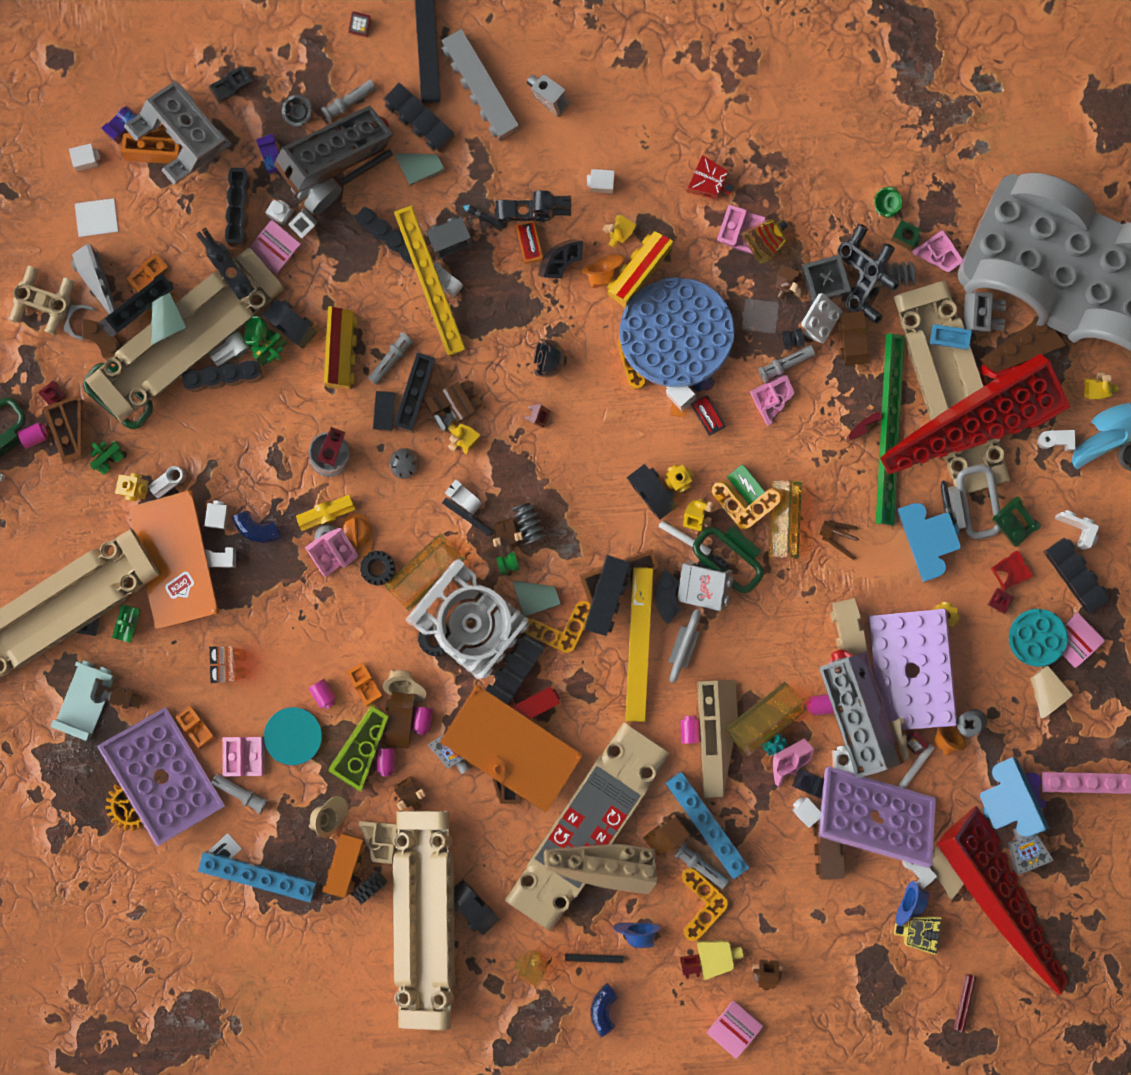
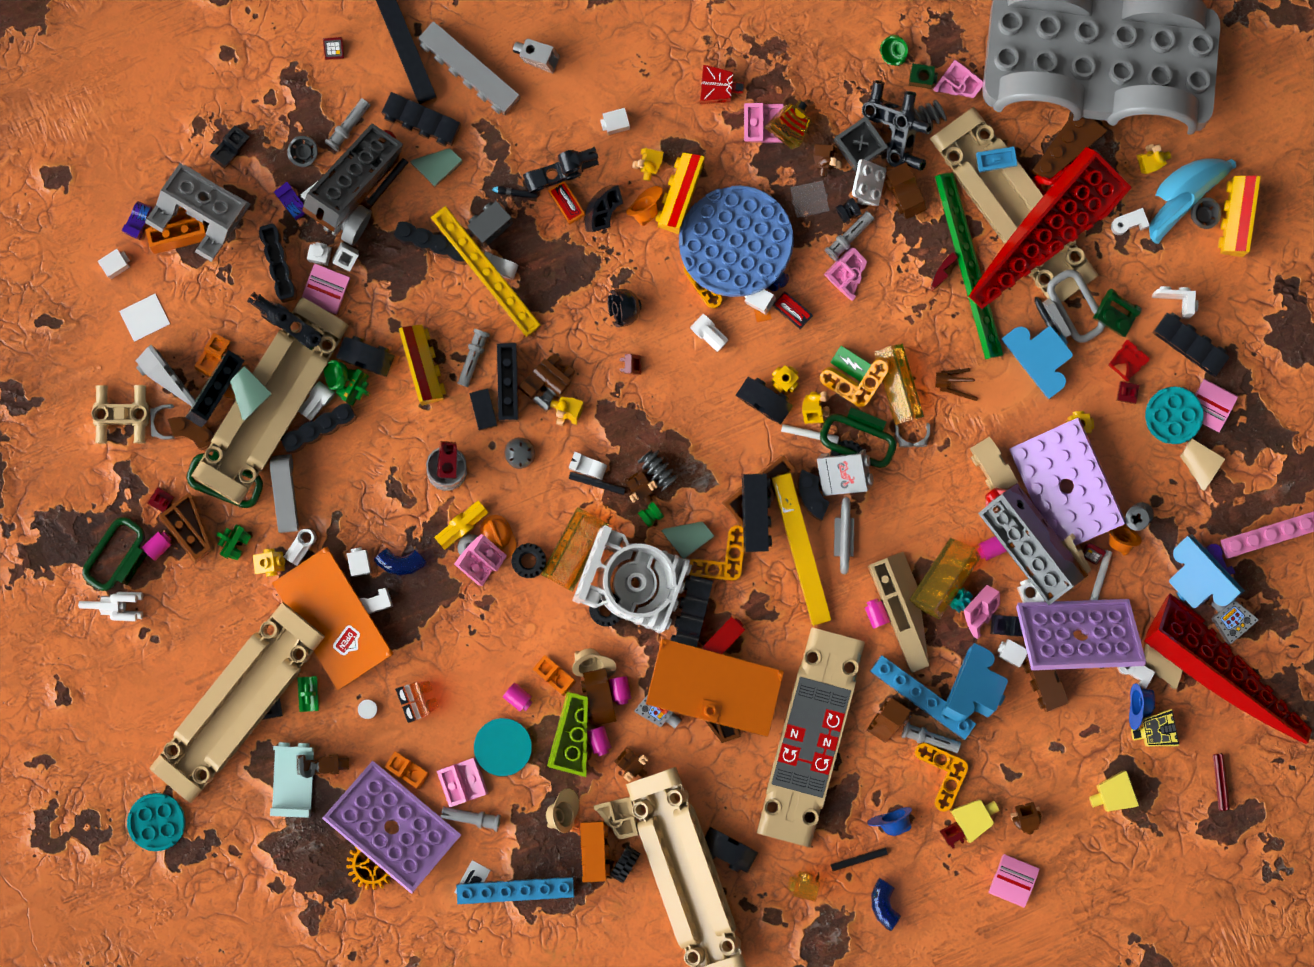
camera: 20 degrees left, 0 degrees up
tan wedge [544,844,657,894] -> none
light grey brick [963,291,1006,333] -> none
none -> light grey beam [270,454,299,533]
none -> white tile [358,700,378,719]
none -> white piece [690,314,729,352]
none -> light grey cap [895,423,930,448]
none -> dark azure brick [941,643,1008,722]
none -> light yellow torso [1089,771,1139,811]

